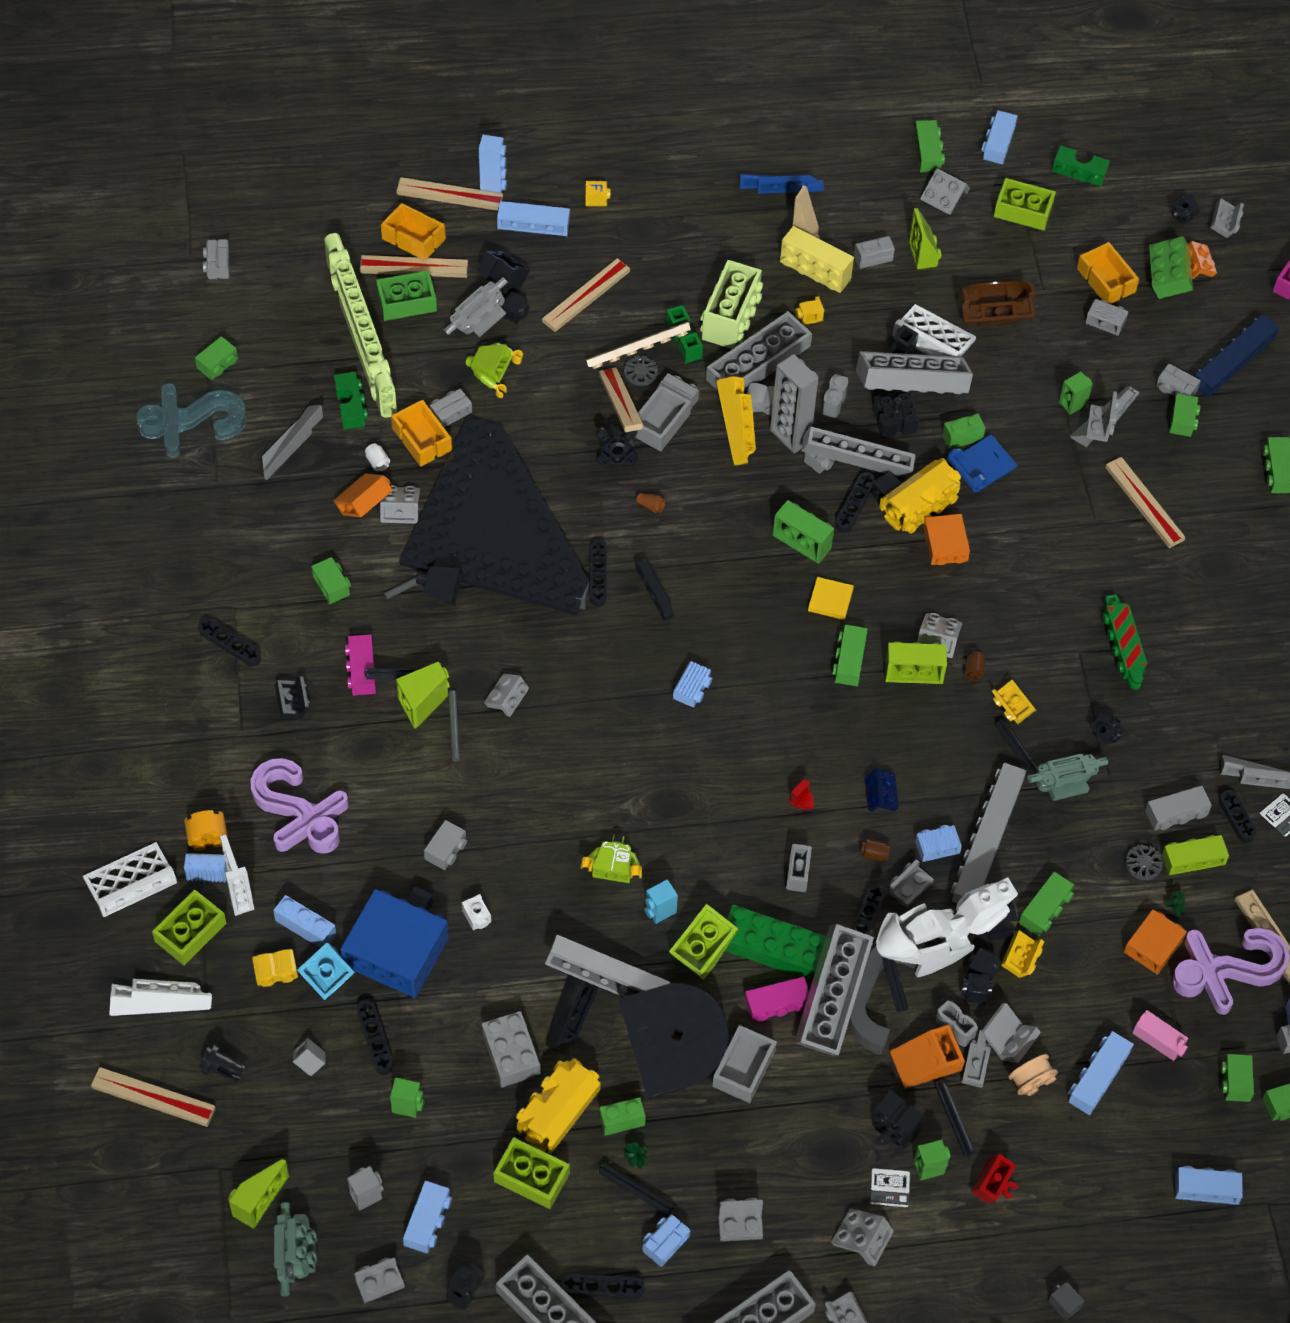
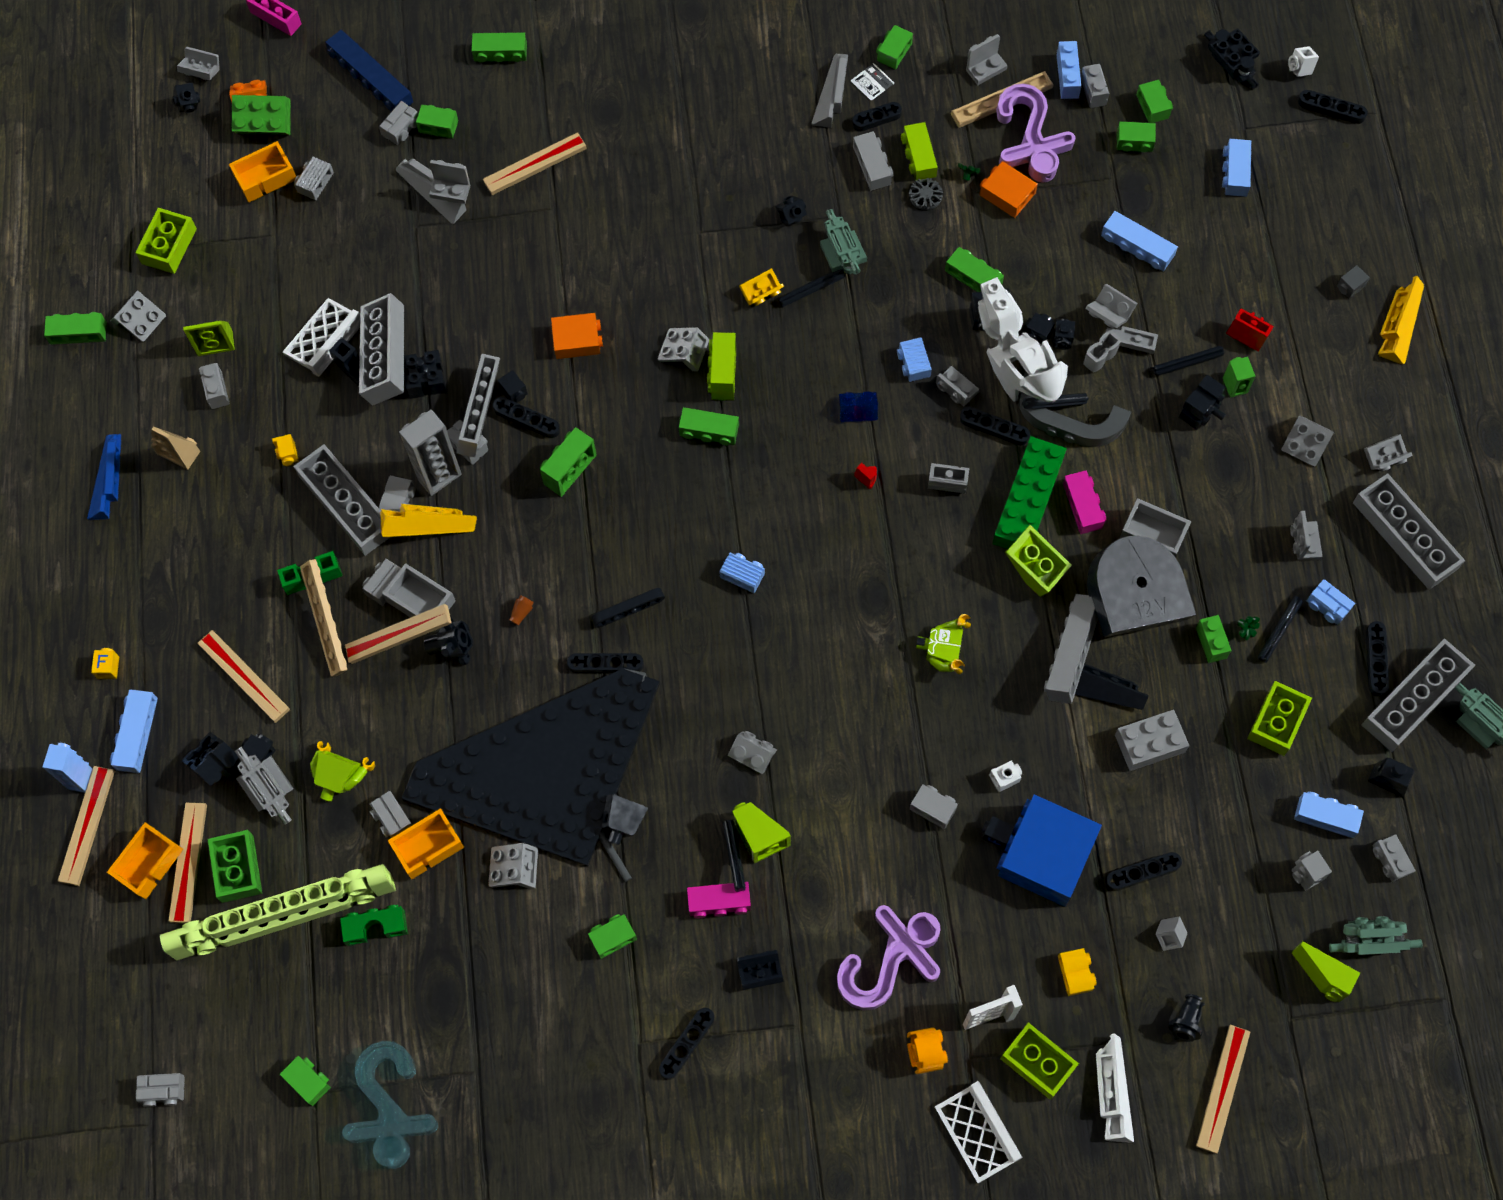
camera: 85 degrees left, 10 degrees up
light blue brick [184,853,227,883] -> none
light grey wedge [262,405,323,480] -> none
light blue brick [274,895,337,948] -> none
medium azure slope [297,942,355,1000] -> none
orange brick [333,474,393,518] -> none
white brick [365,444,390,471] -> none
bright green brick [390,1078,424,1118] -> none
dark grey bar [448,690,460,762] -> none
yellow brick [516,1058,600,1153] -> none
dark grey wheel [624,355,658,386] -> none
medium azure brick [644,879,678,924] -> none
yellowish green brick [700,260,763,349] -> none
light yellow brick [780,226,854,293] -> none
light grey brick [794,924,874,1056] -> none
yellow tile [808,577,854,620] -> none
light grey brick [822,374,848,418] -> none
reddish brown brick [861,839,891,862] -> none
sticker [871,1168,910,1207] -> none
yellow brick [879,458,961,534] -> none
orange slope [890,1025,965,1089] -> none
bright green brick [942,414,985,450] -> none
blue door [947,435,1018,492] -> none
light grey brick [950,763,1026,903] -> none
reddish brown piece [957,281,1036,327] -> none
reddish brown brick [964,651,985,681] -> none
light blue brick [981,111,1018,164] -> none
yellow bracket [1001,930,1044,978] -> none
light nougat wheel [1008,1054,1058,1096] -> none
green arch [1052,145,1110,187] -> none
bright green brick [1059,372,1092,415] -> none
green hinge [1102,595,1147,691] -> none
bright pink brick [1133,1011,1188,1061] -> none

